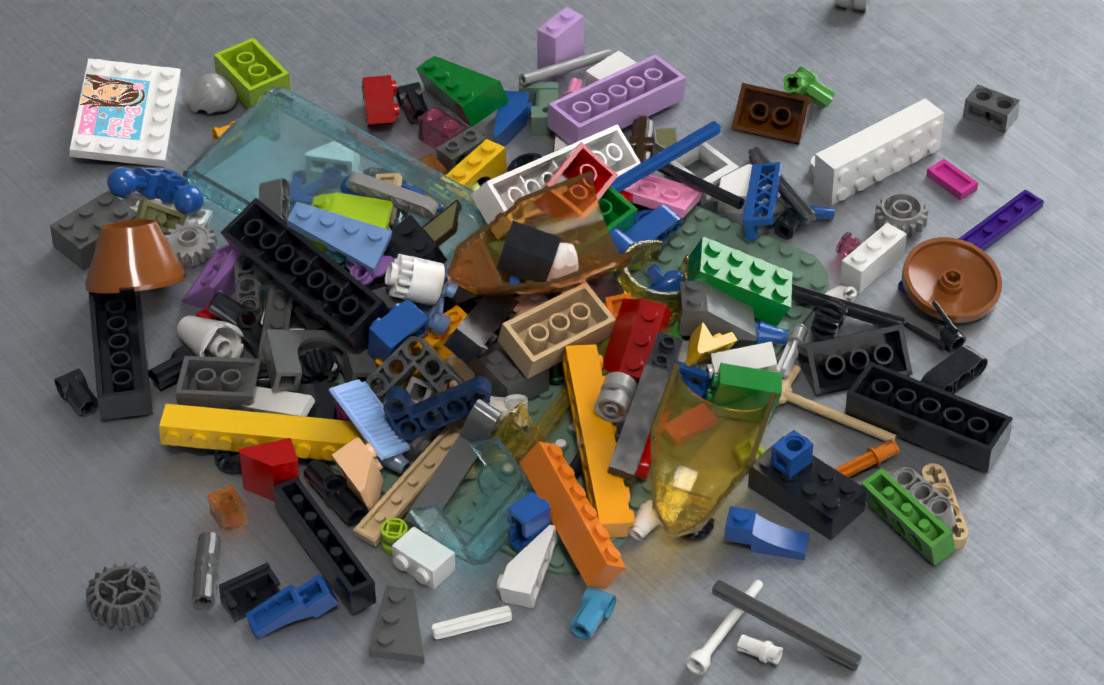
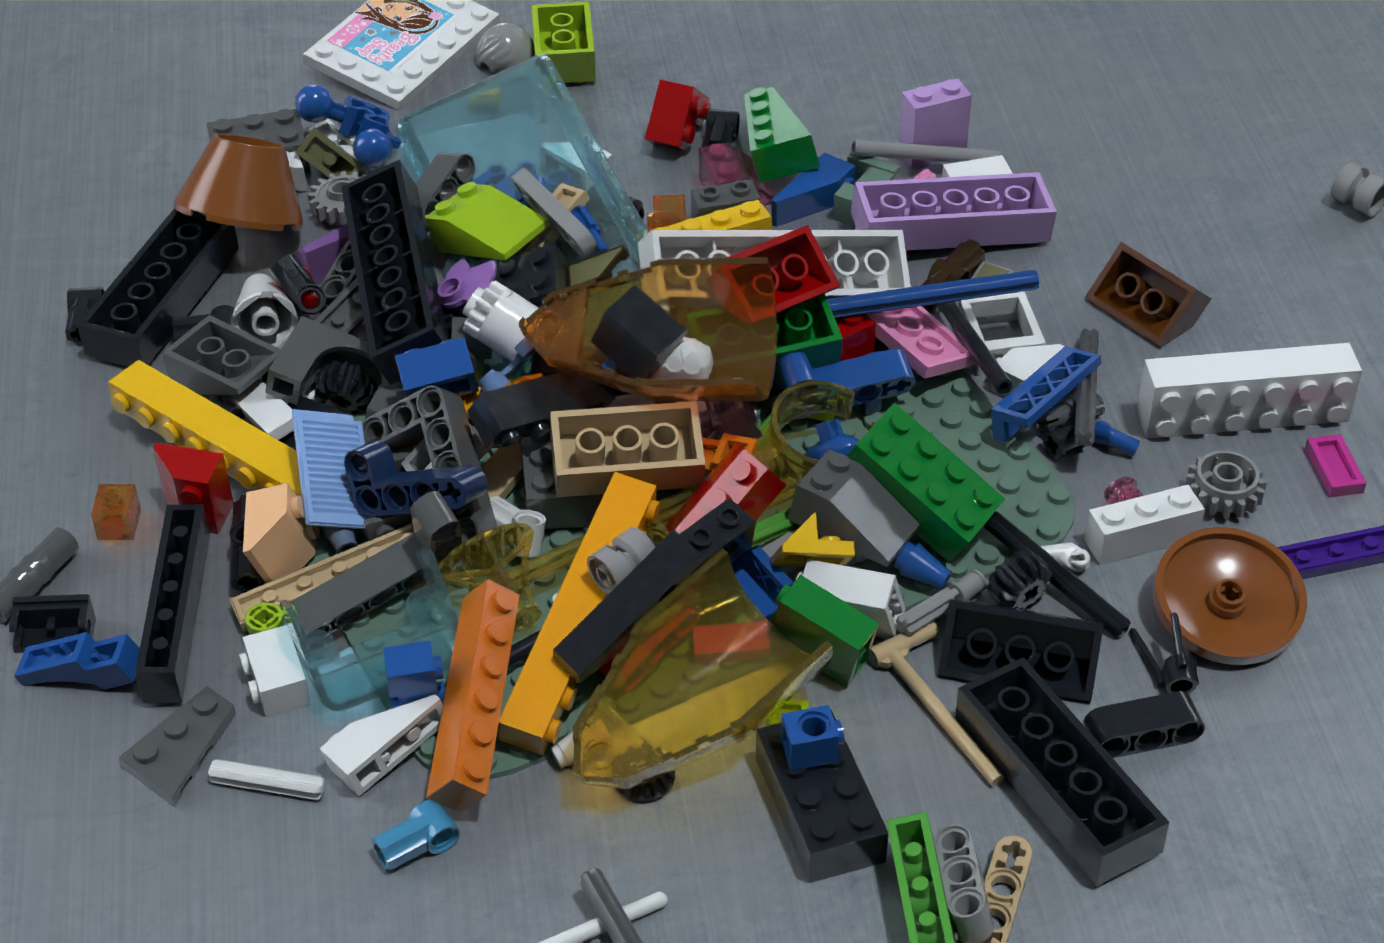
camera: 30 degrees right, 0 degrees up
medium blue wing [287,202,392,275] -> none
blue slope [725,506,809,560] -> none
bright green piece [783,66,835,109] -> none
orange axle [834,439,899,478] -> none

